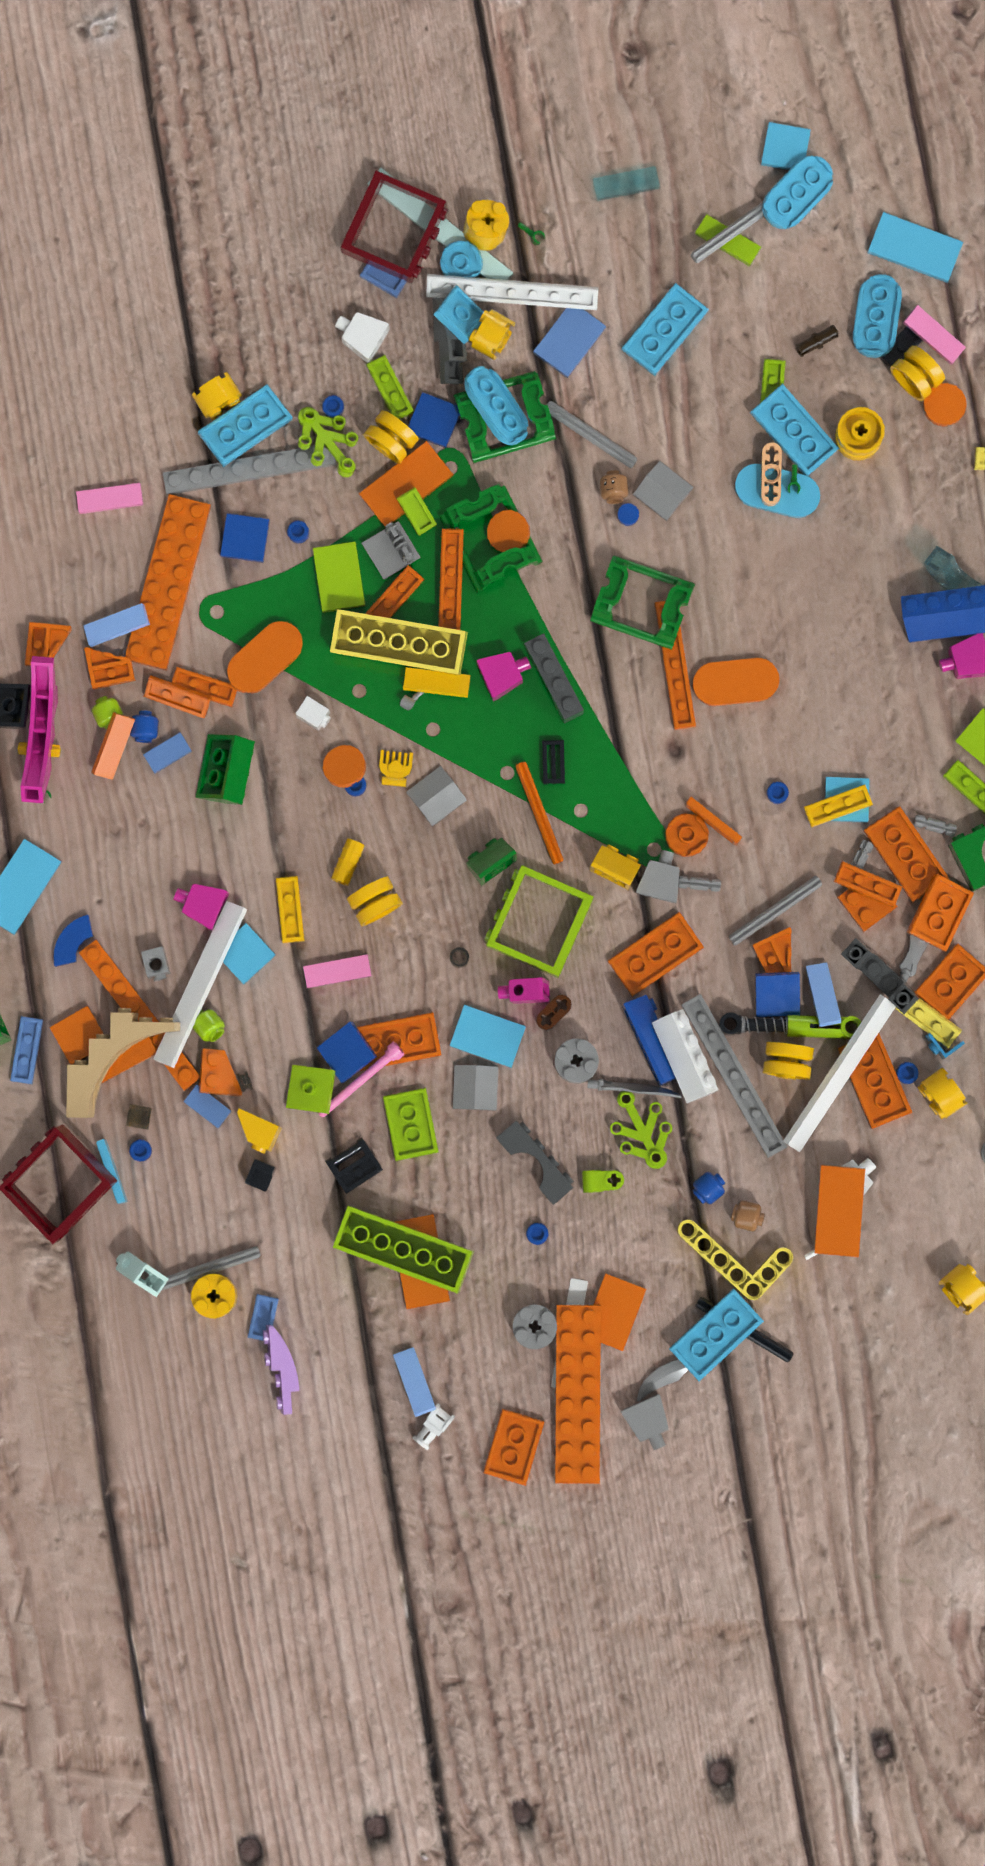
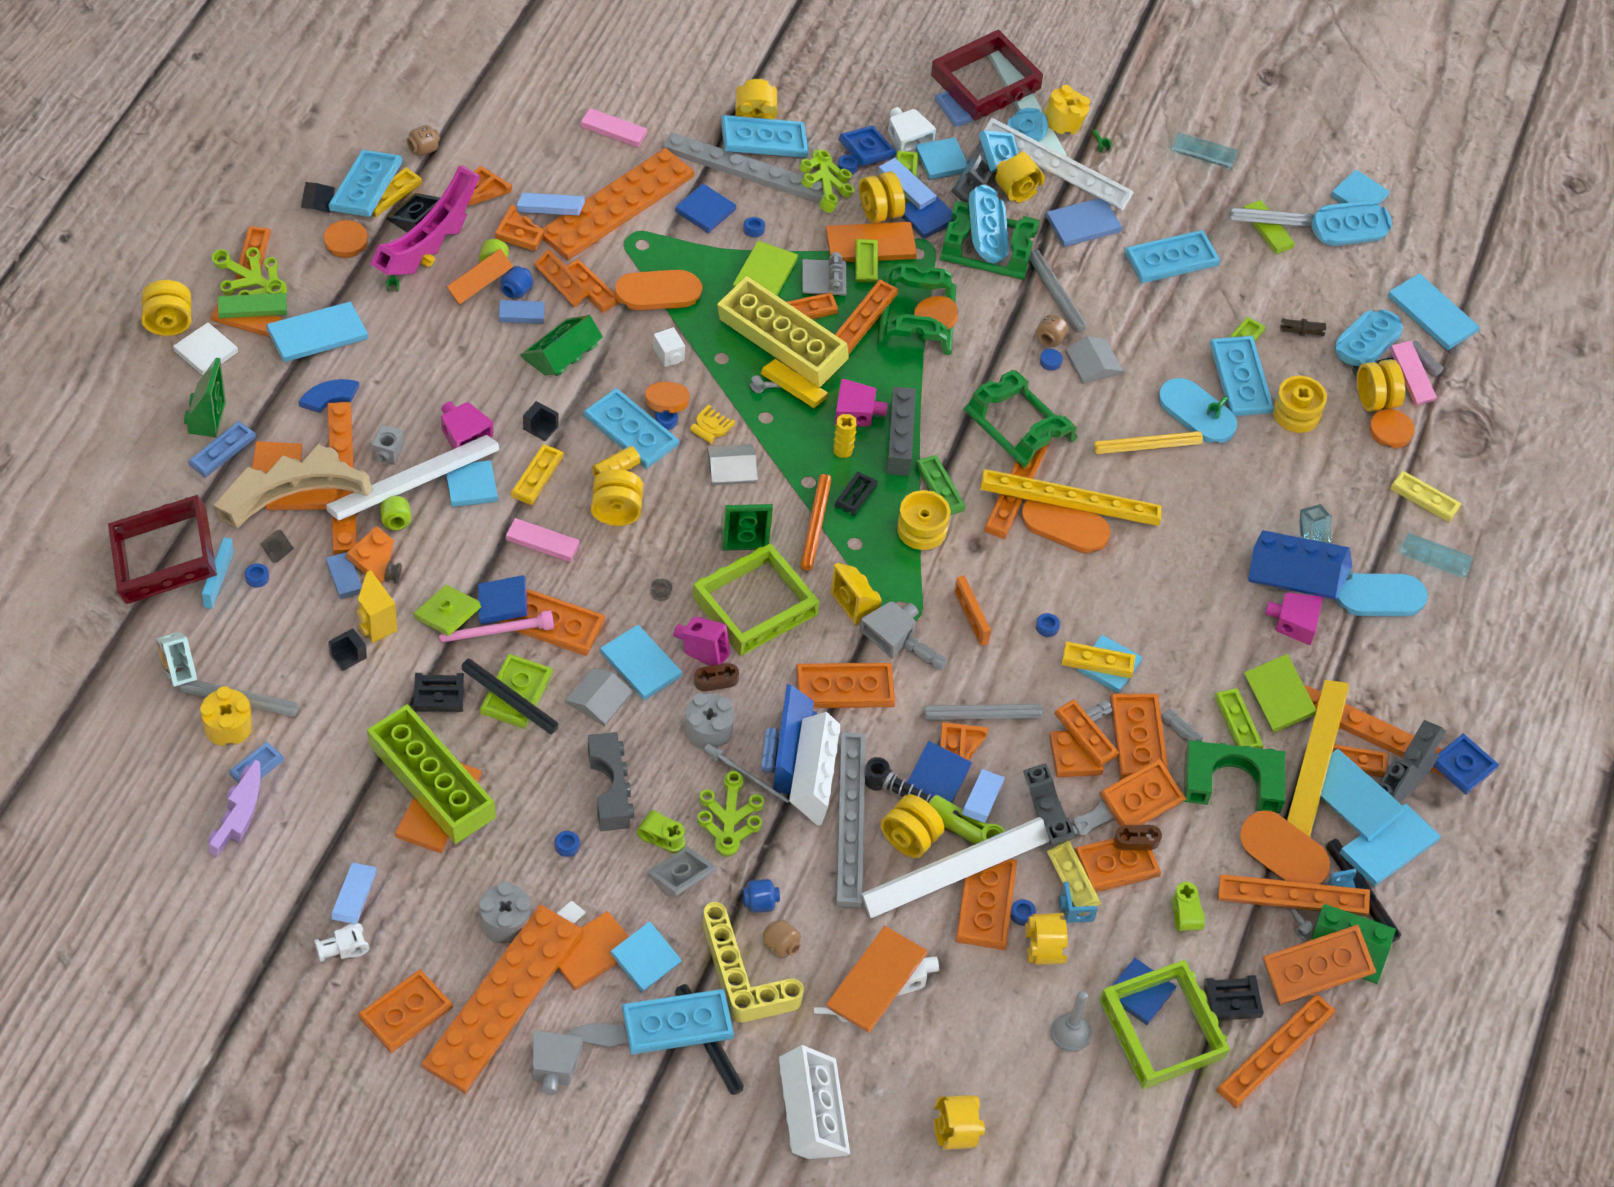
camera: 20 degrees right, 30 degrees down
orange tile [665,813,709,857] -> none
light nougat beam [761,442,782,506] -> none
none -> black axle [461,658,559,734]
none -> black panel [523,401,559,441]
none -> medium azure tile [583,388,679,469]
none -> medium azure tile [610,921,682,993]
none -> light grey slope [647,846,716,896]
none -> light blue axle [761,728,779,773]
none -> white slope [779,1045,850,1159]
none -> yellow axle [833,414,857,458]
none -> blue tile [838,125,897,166]
none -> light blue tile [878,158,936,210]
none -> yellow wheel [897,490,951,550]
none -> medium azure tile [915,137,968,180]
none -> bright green tile [915,455,966,515]
none -> yellow tile [980,469,1162,526]
none -> yellow axle [1094,431,1203,454]
none -> reddish brown beam [1114,825,1162,850]
none -> light grey axle [1412,341,1443,376]

